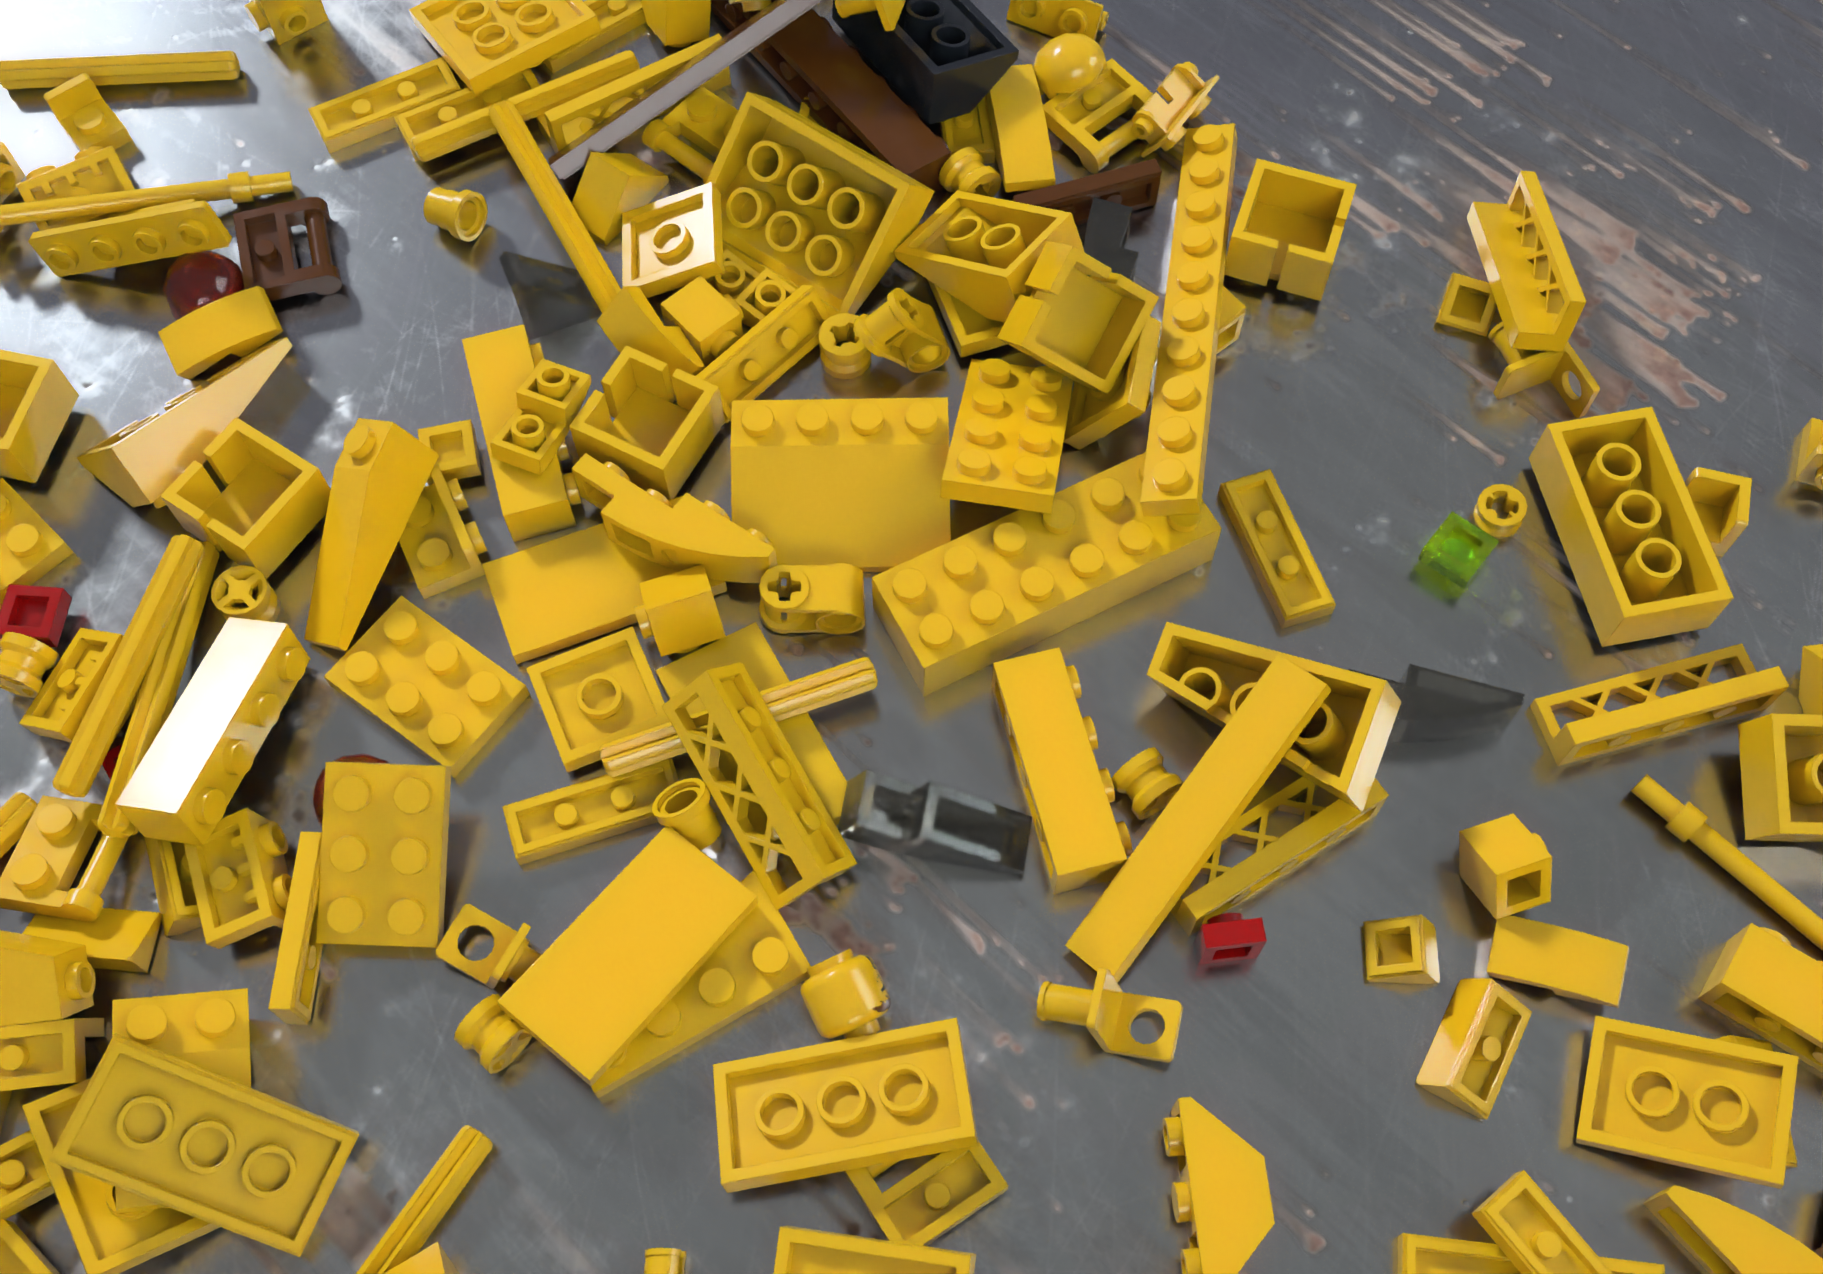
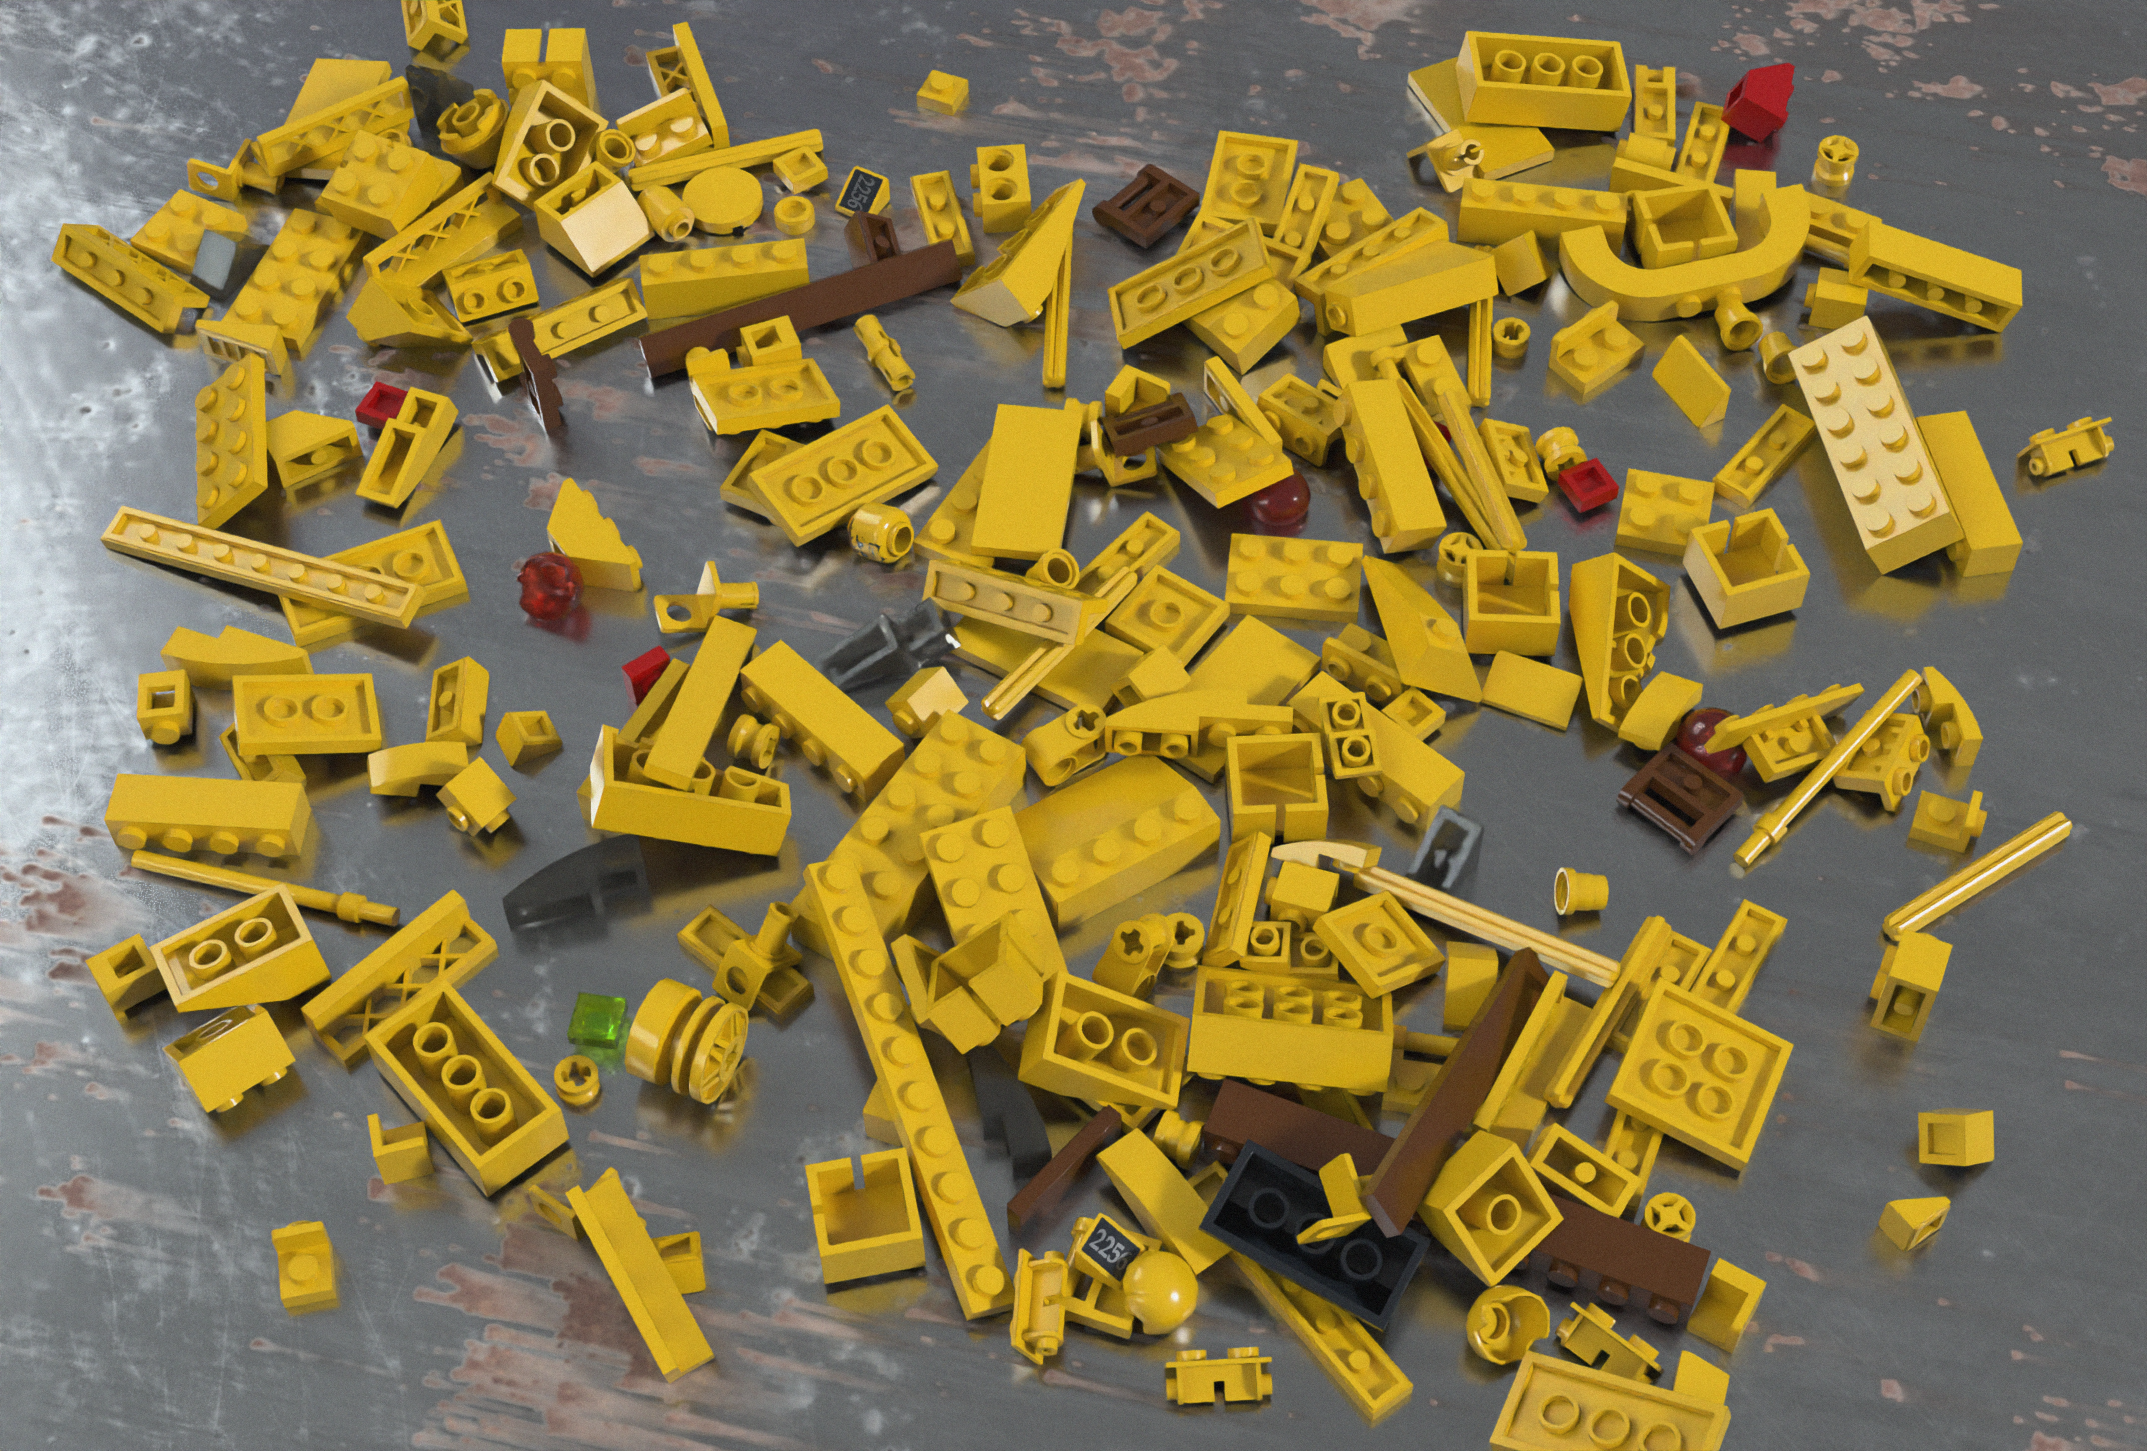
camera: 150 degrees right, 10 degrees down
none -> clear red hair [516,551,584,624]
none -> yellow wheel [624,978,749,1105]
none -> yellow bracket [712,901,803,1011]
none -> yellow brick [885,666,969,738]
none -> slope [1074,1212,1145,1292]
none -> reddish brown plate [1100,392,1199,458]
none -> yellow panel [1105,364,1170,417]
none -> yellow slope [1480,650,1584,731]

